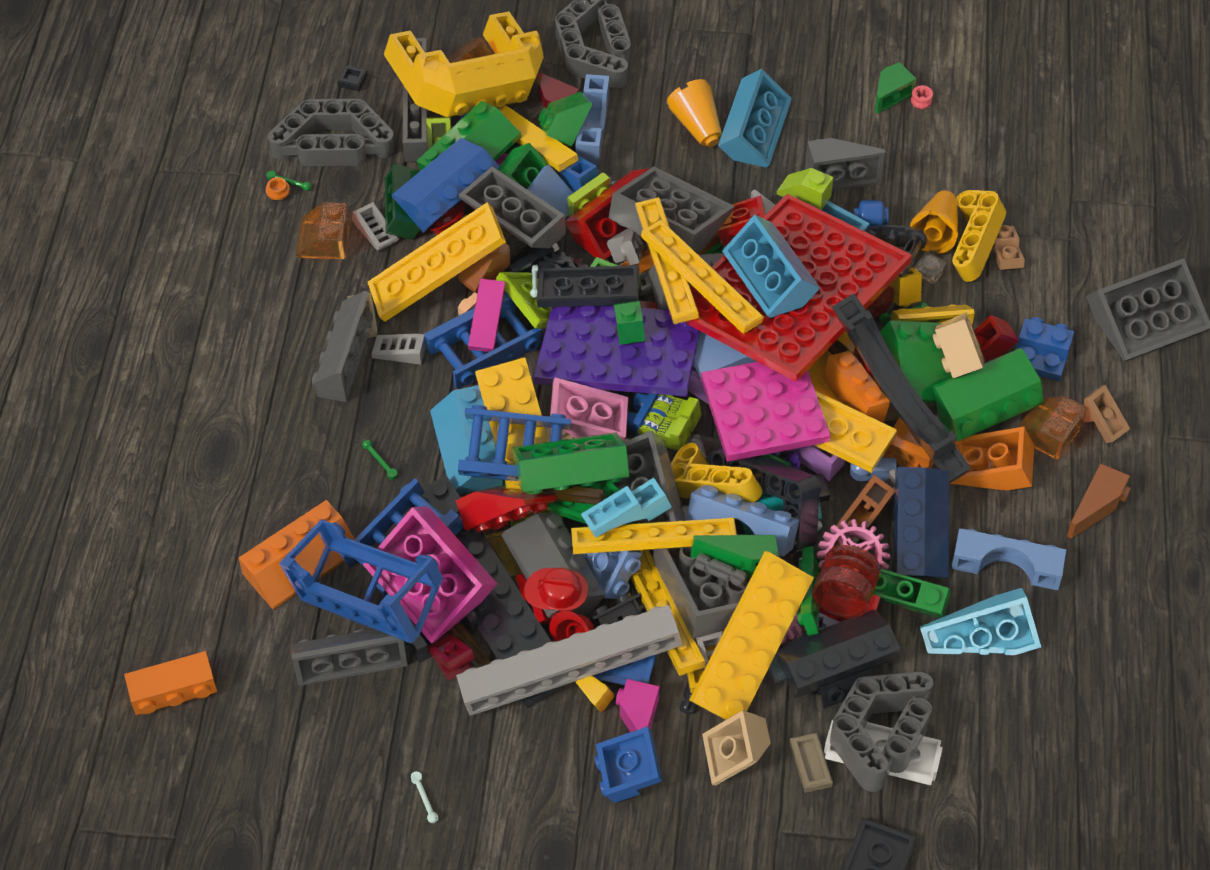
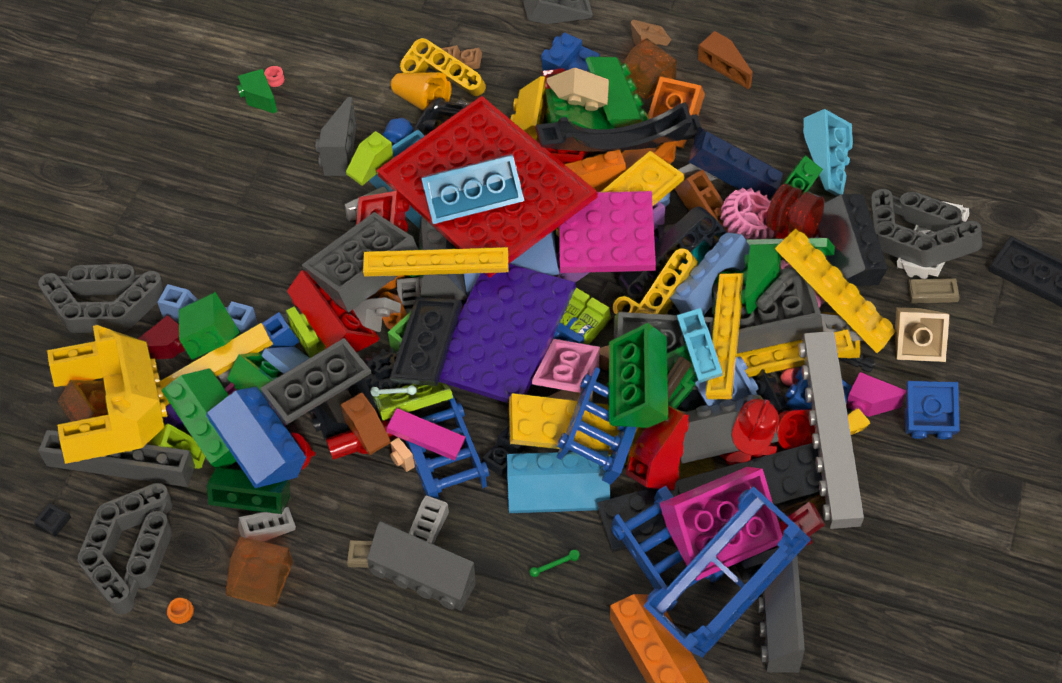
camera: 75 degrees left, 0 degrees up
green hinge [266,171,312,191] -> none
yellow plate [368,202,506,322] -> none
light aqua hinge [411,771,438,823] -> none
green slope [613,300,645,345] -> none
yellow tile [641,220,763,334] -> none
light orange cone [667,79,722,147] -> none
dark azure slope [718,69,792,167] -> none
medium blue arch [951,528,1066,590] -> none

